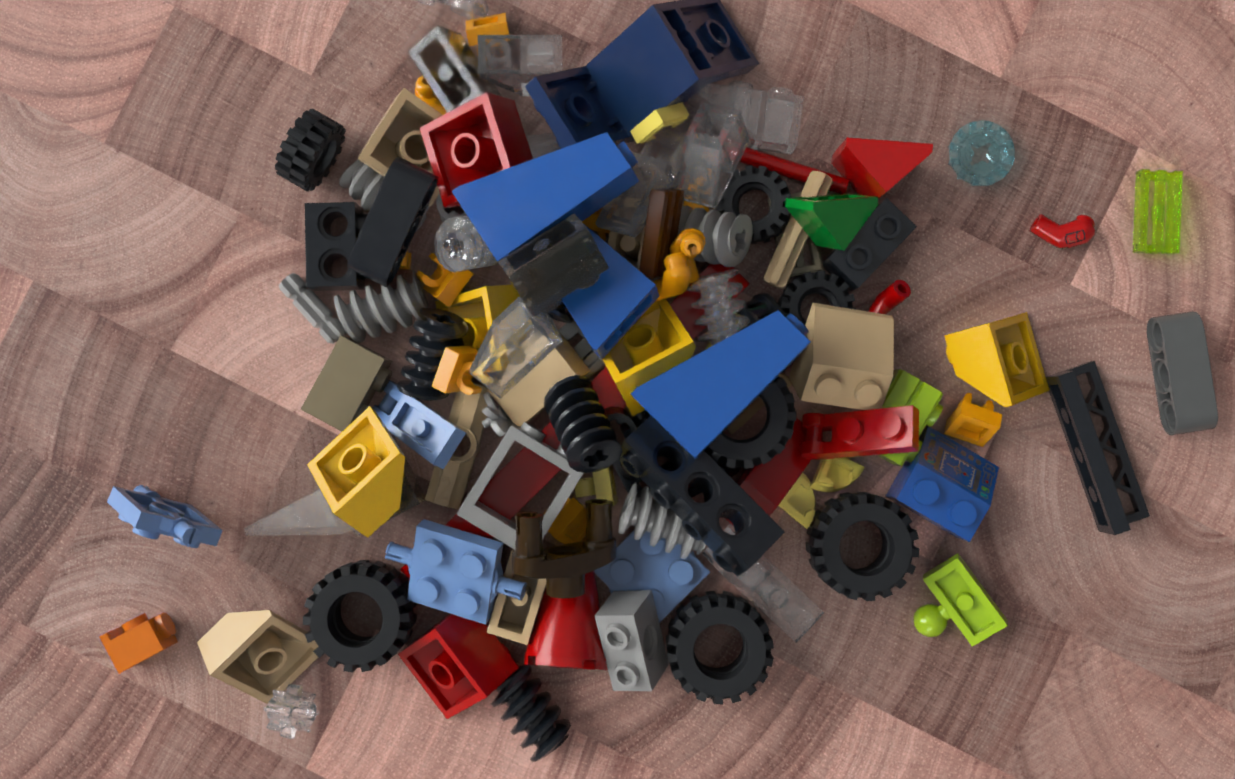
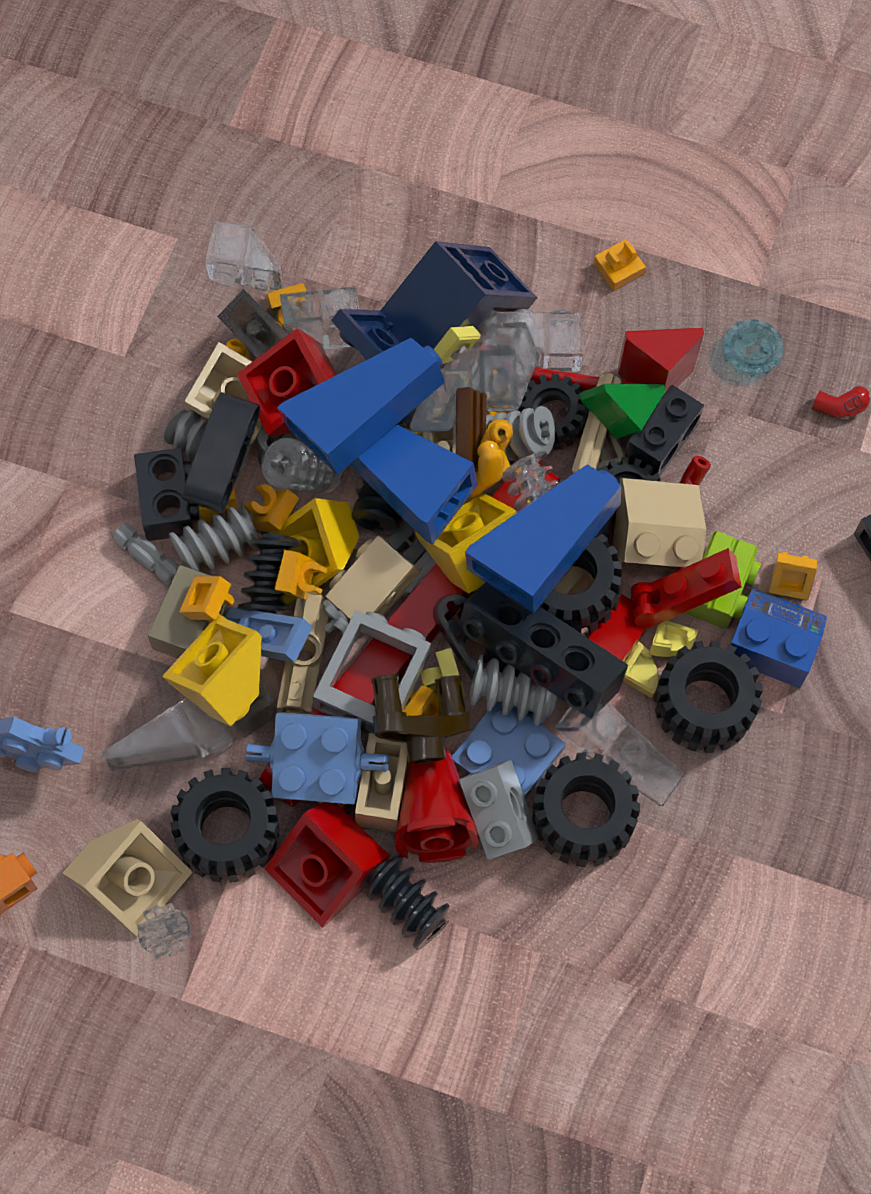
camera: 10 degrees left, 20 degrees down
black tyre [275,109,346,192] -> none
clear slope [469,292,563,399] -> none
clear smoke brick [498,214,609,317] -> none
black piece [544,375,622,473] -> none
lime plate [913,553,1008,647] -> none
yellow slope [944,312,1049,407] -> none
none -> light orange tile [179,576,235,623]
none -> light orange tile [593,239,646,291]

